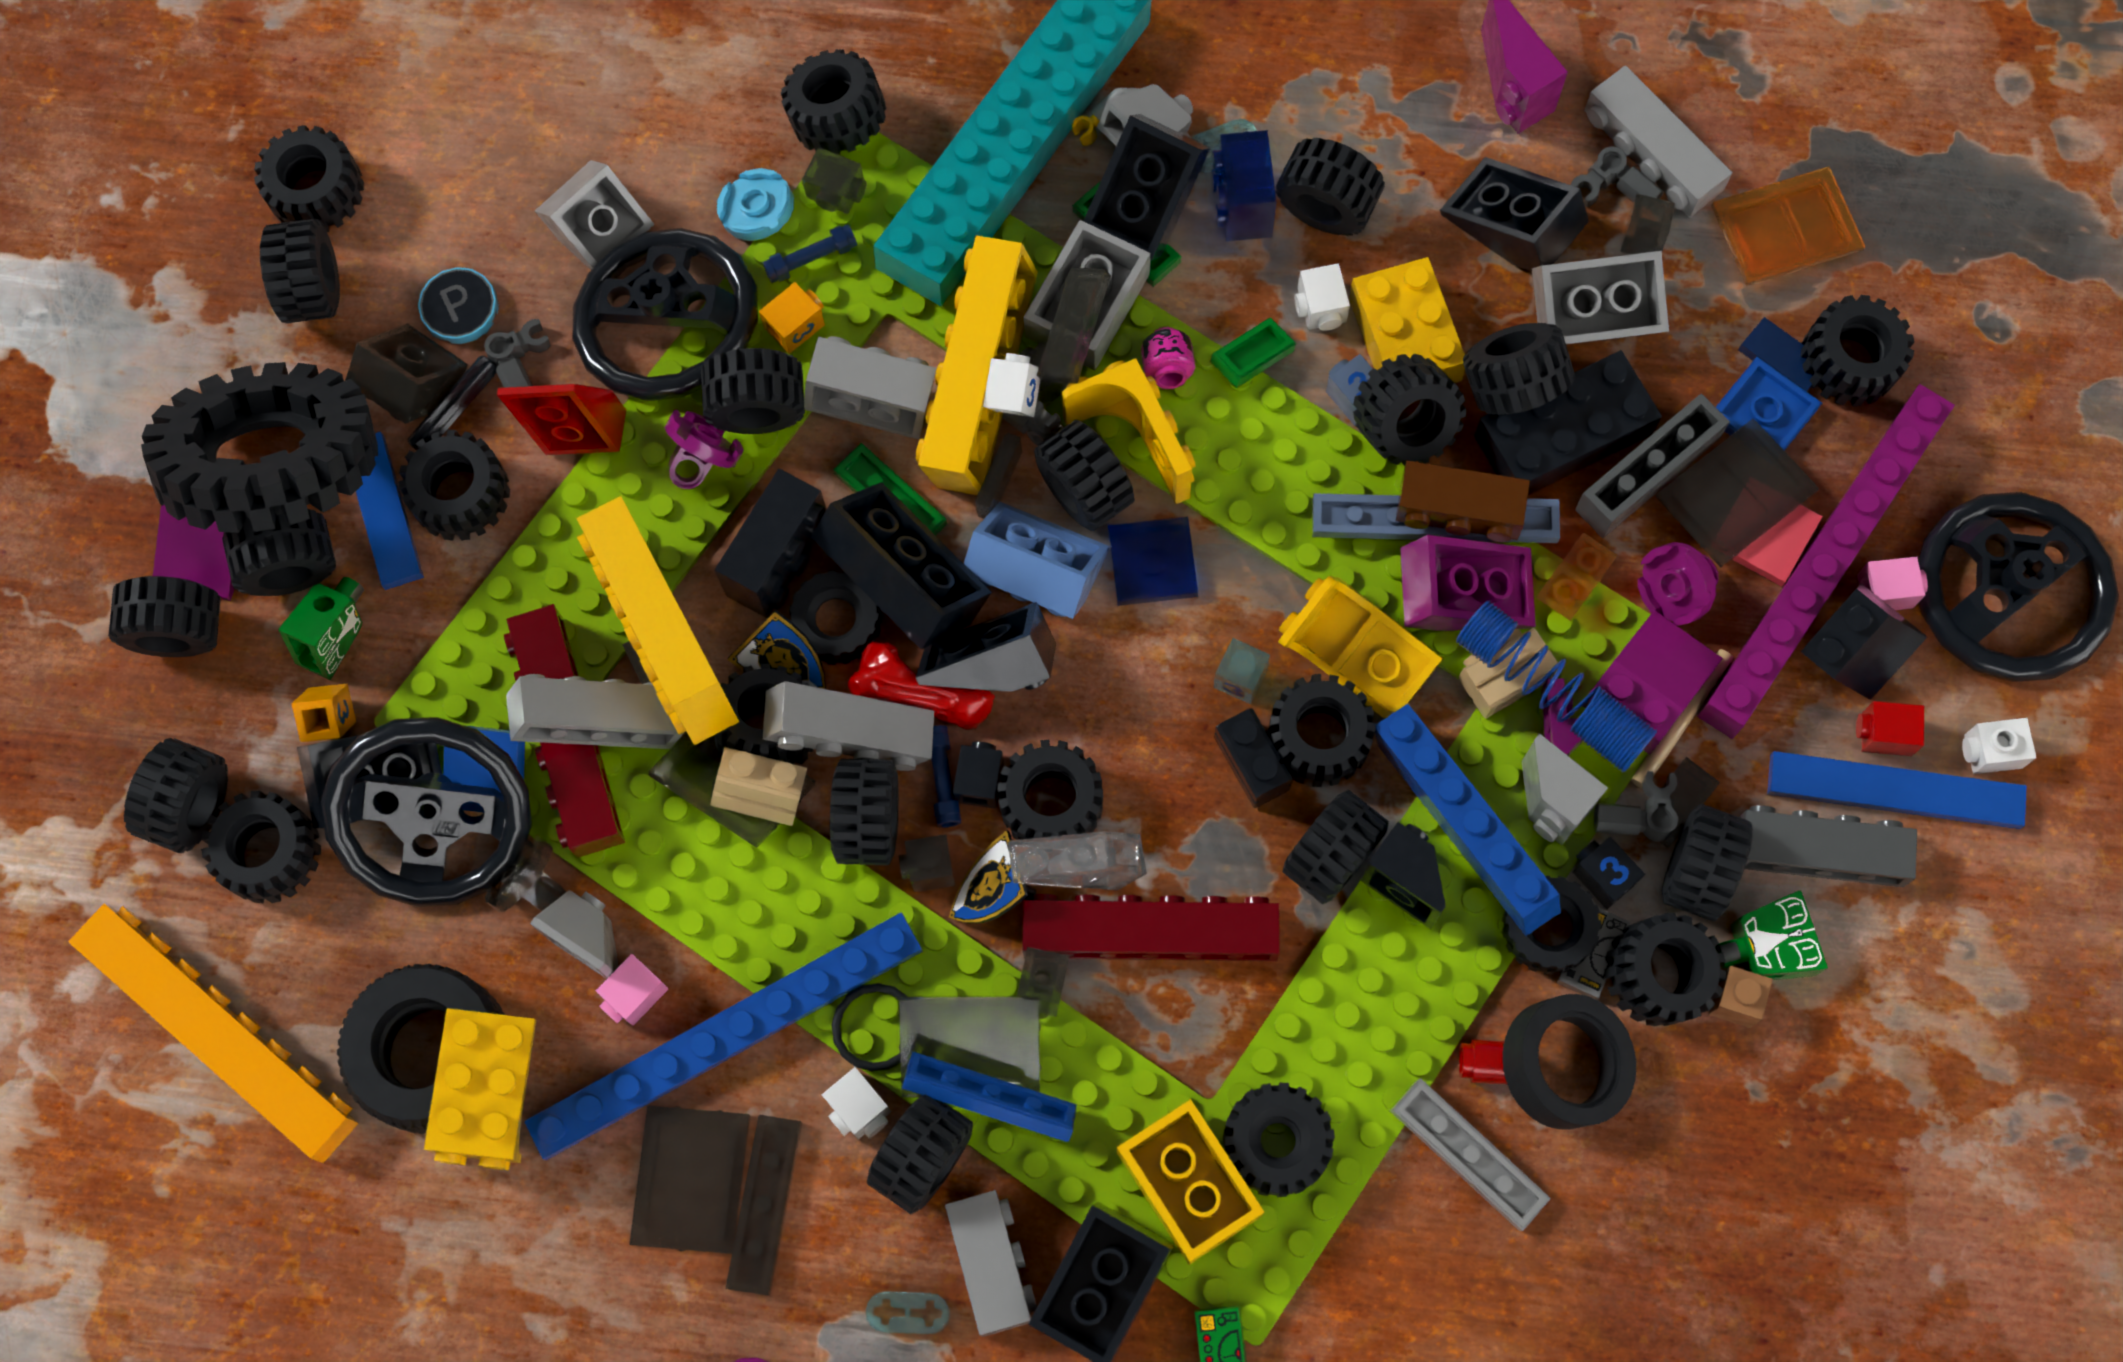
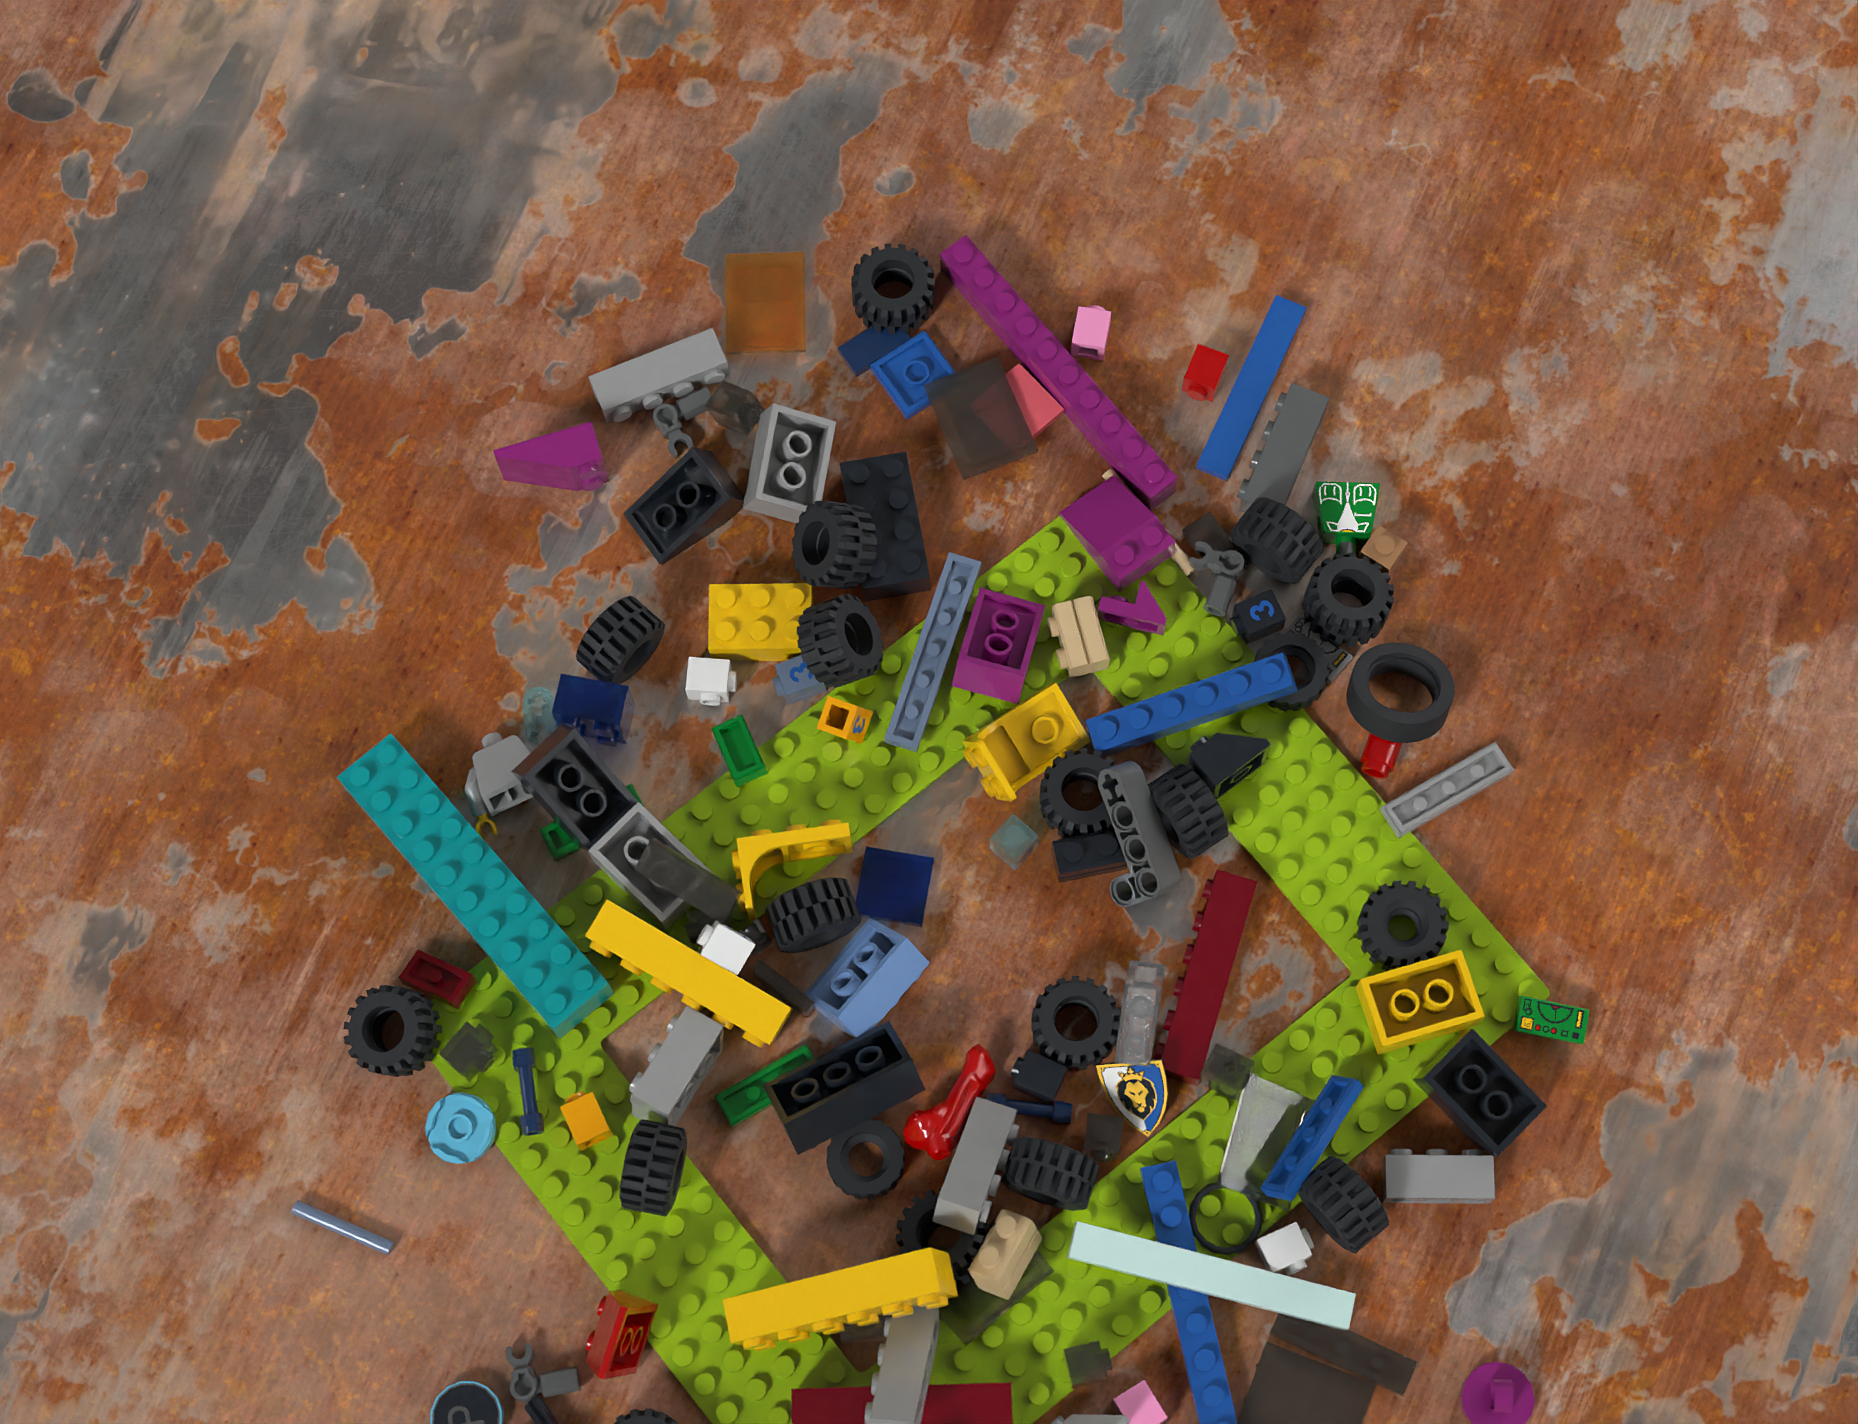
camera: 75 degrees left, 0 degrees up
light grey slope [535,160,655,270] -> none
black piece [572,228,758,401] -> none
magenta tile [664,410,744,489] -> none
black brick [714,468,827,618] -> none
shield [727,610,826,689] -> none
clear light blue beam [866,1291,950,1335] -> none
black slope [916,602,1057,692] -> none
dark pink head [1141,327,1195,389] -> none
reddish brown brick [1395,460,1530,542] -> none
blue piece [1456,601,1657,772] -> none
light grey slope [1522,734,1608,845] -> none
clear orange slope [1536,532,1618,621] -> none
dark grey brick [1575,393,1730,538] -> none
magenta tile [1638,542,1719,626] -> none
black slope [1801,583,1927,700] -> none
black piece [1918,492,2119,682] -> none
white brick [1962,718,2037,774] -> none
none -> sand blue bar [291,1200,394,1255]
none -> dark red plate [398,950,477,1009]
none -> light orange brick [817,696,873,744]
none -> clear smoke brick [1063,1341,1113,1389]
none -> light aqua tile [1067,1221,1356,1330]
none -> dark grey beam [1098,761,1181,907]

